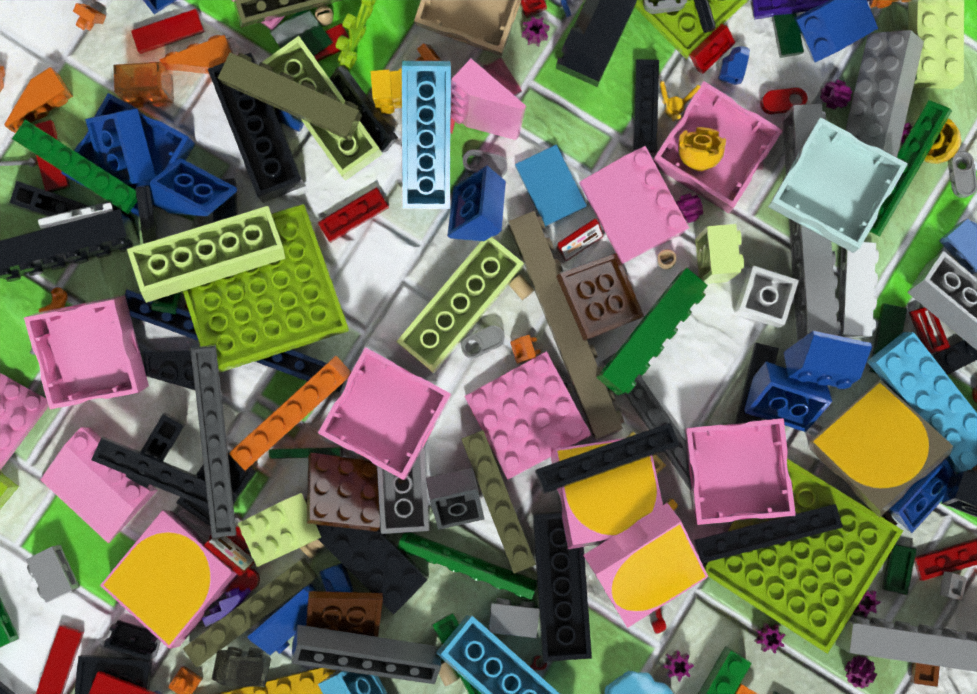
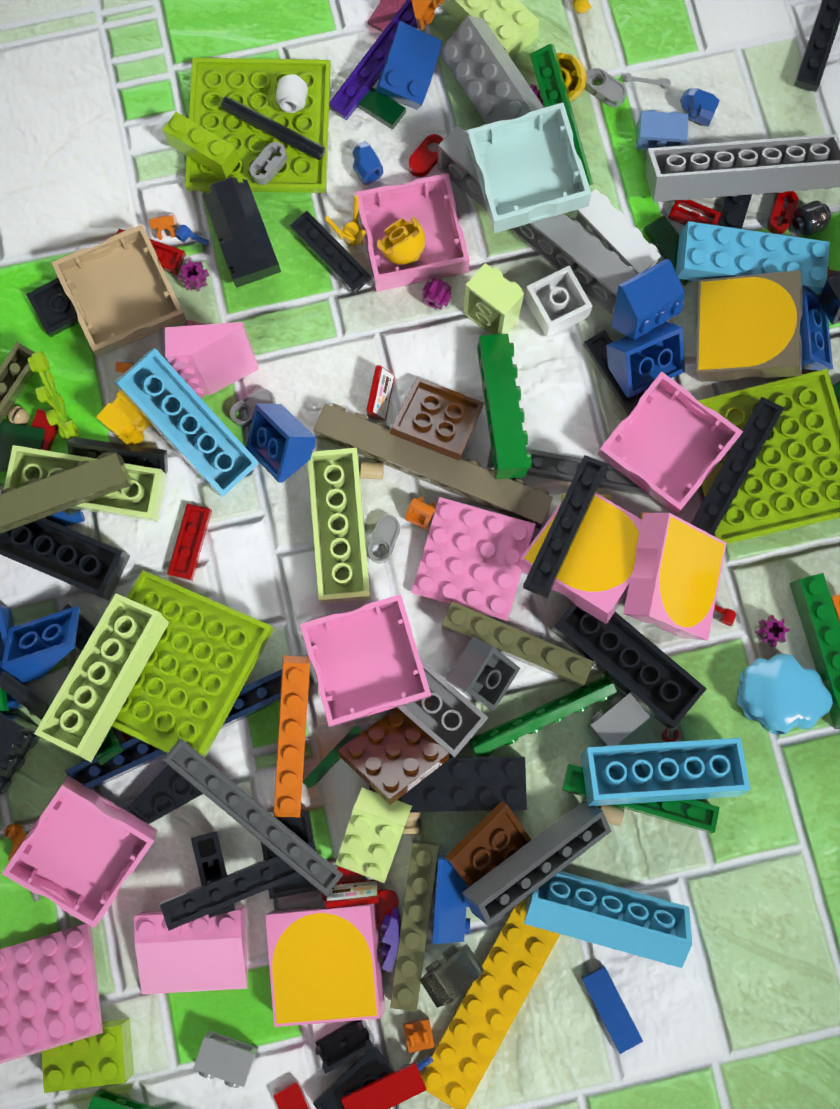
camera: 45 degrees left, 5 degrees down
blue rock [319,563,354,592] -> none
dark azure tile [515,144,587,227] -> none
bright pink slope [579,146,689,264] -> none
tan hinge [657,249,676,270] -> none
red plate [689,24,735,74] -> none
magenta gear [754,622,786,653] -> none
magenta gear [820,79,852,110] -> none

